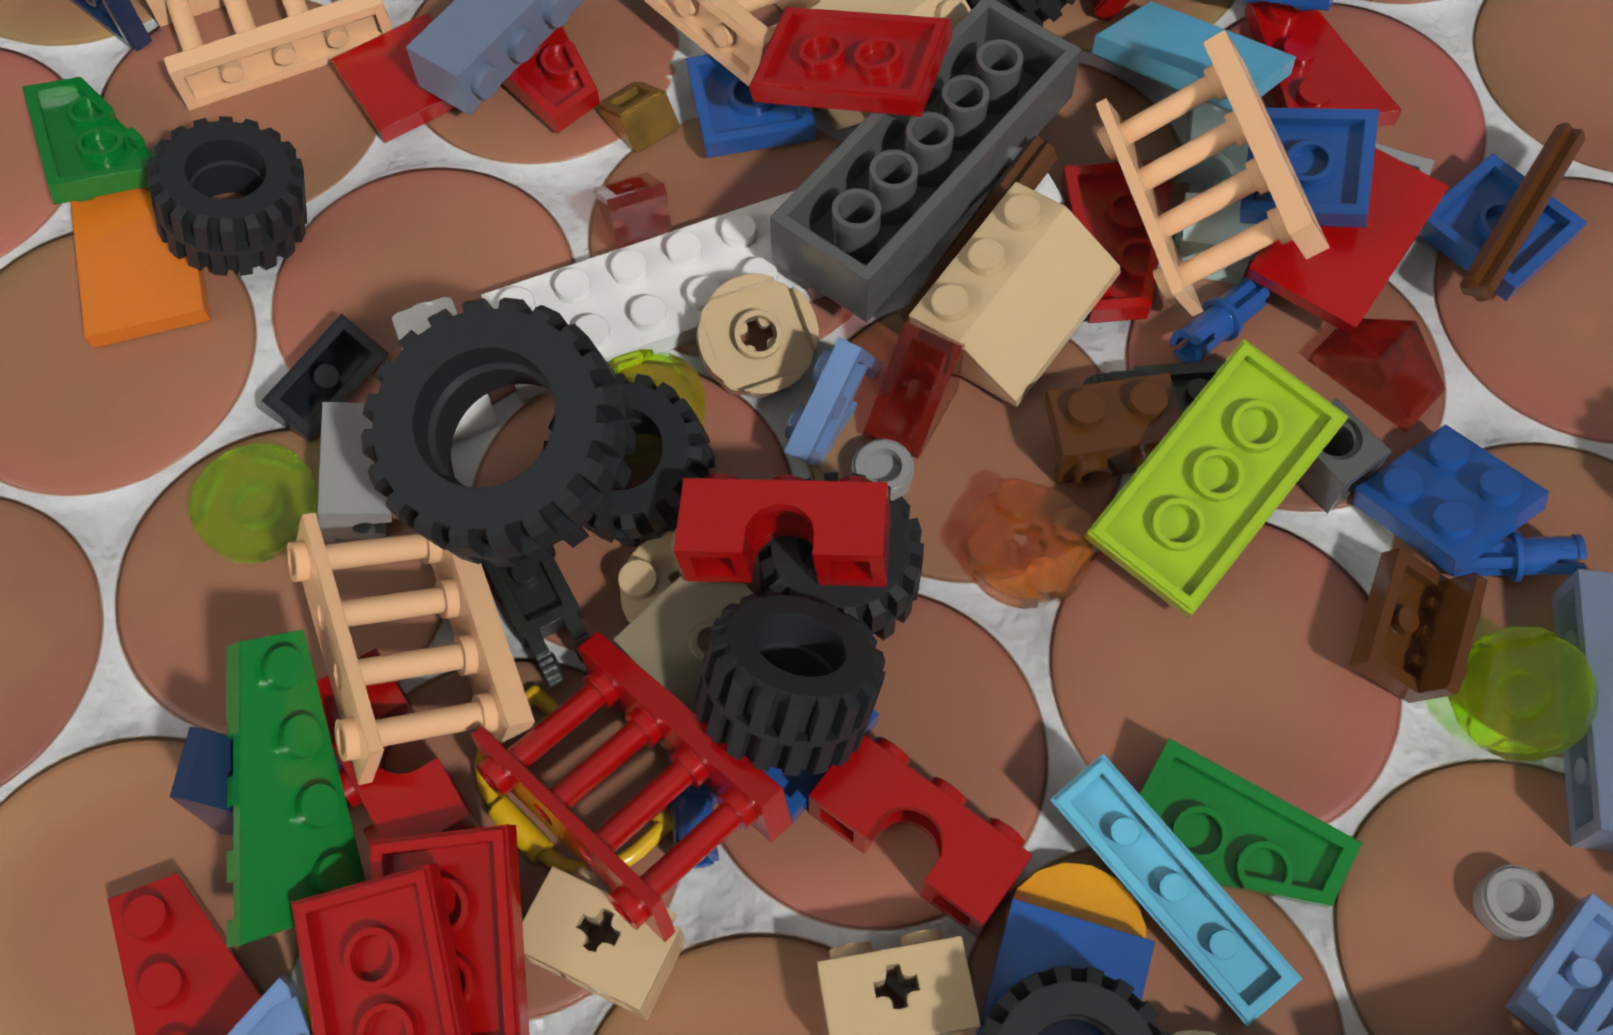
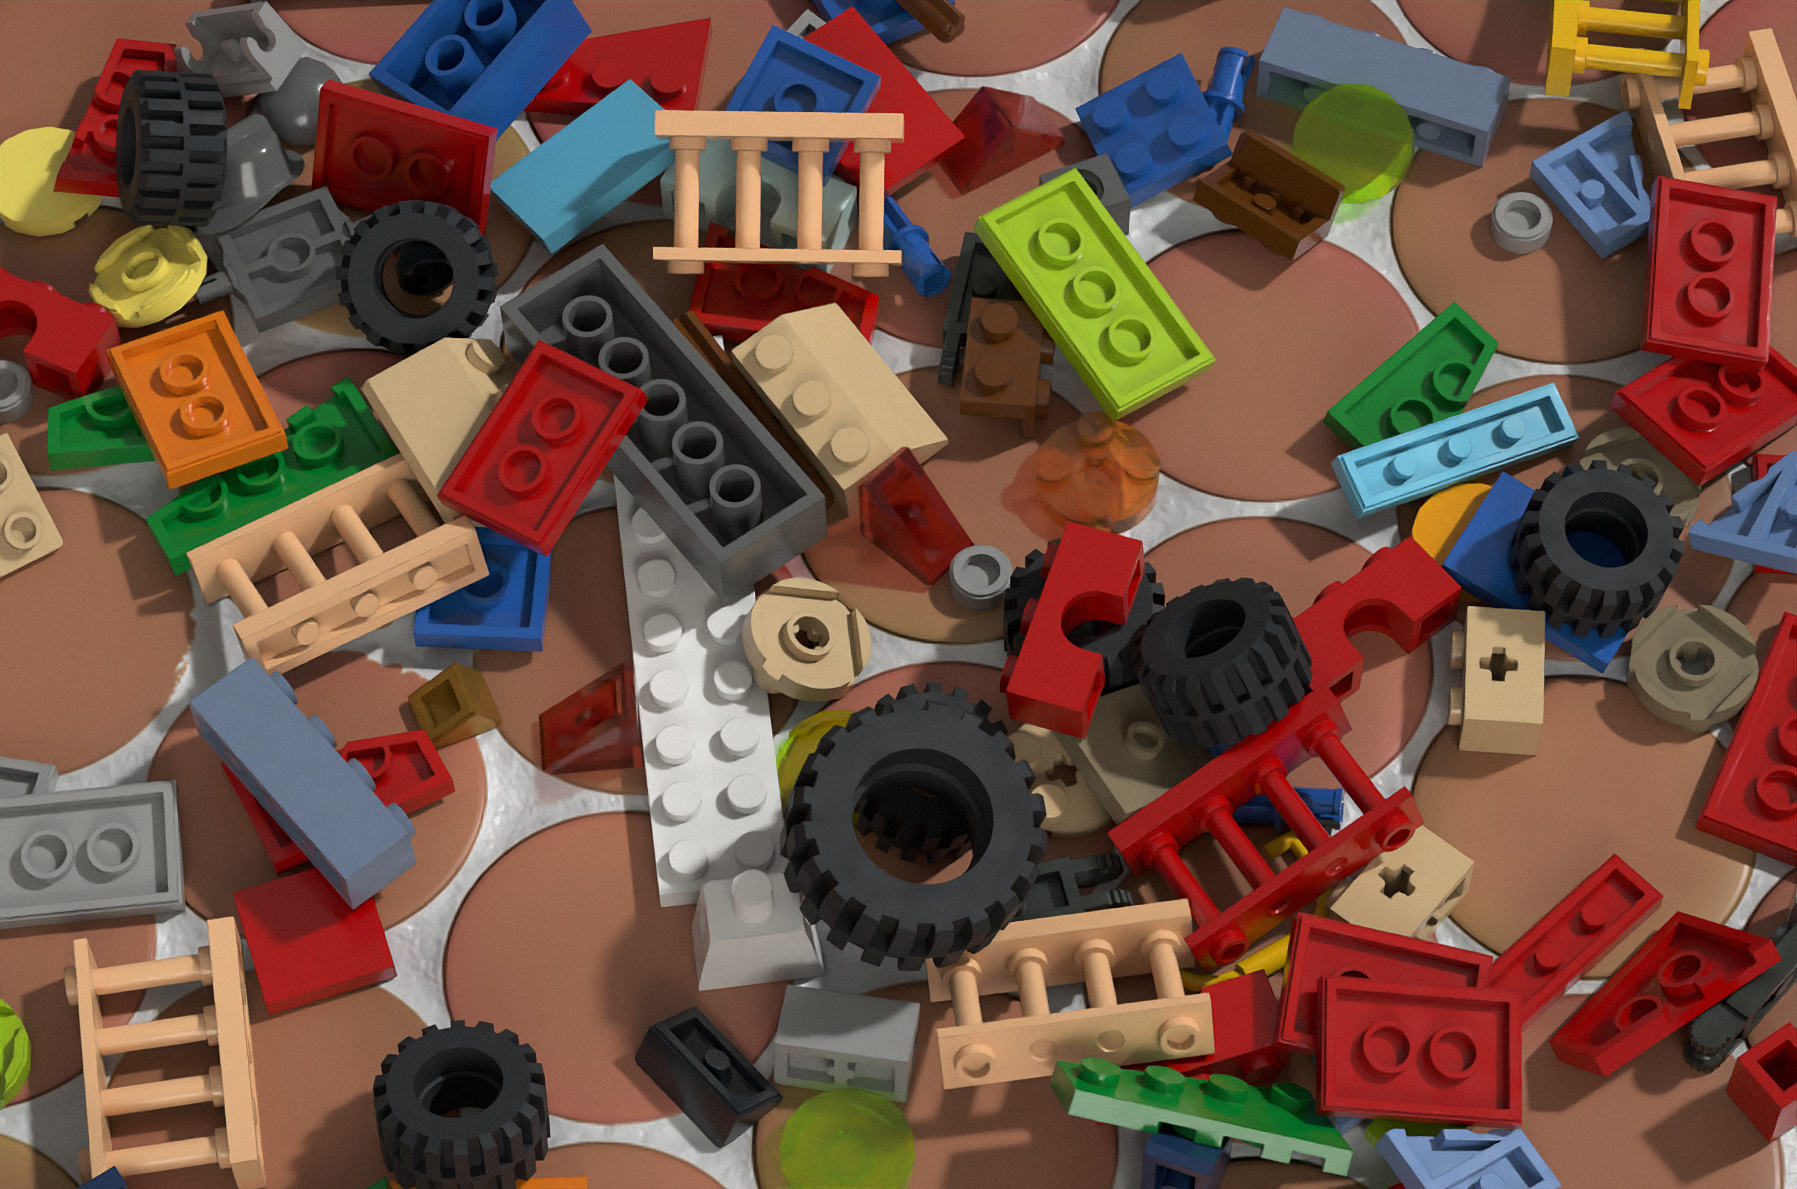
camera: 75 degrees left, 5 degrees down
medium blue wing [784,337,884,467] -> none

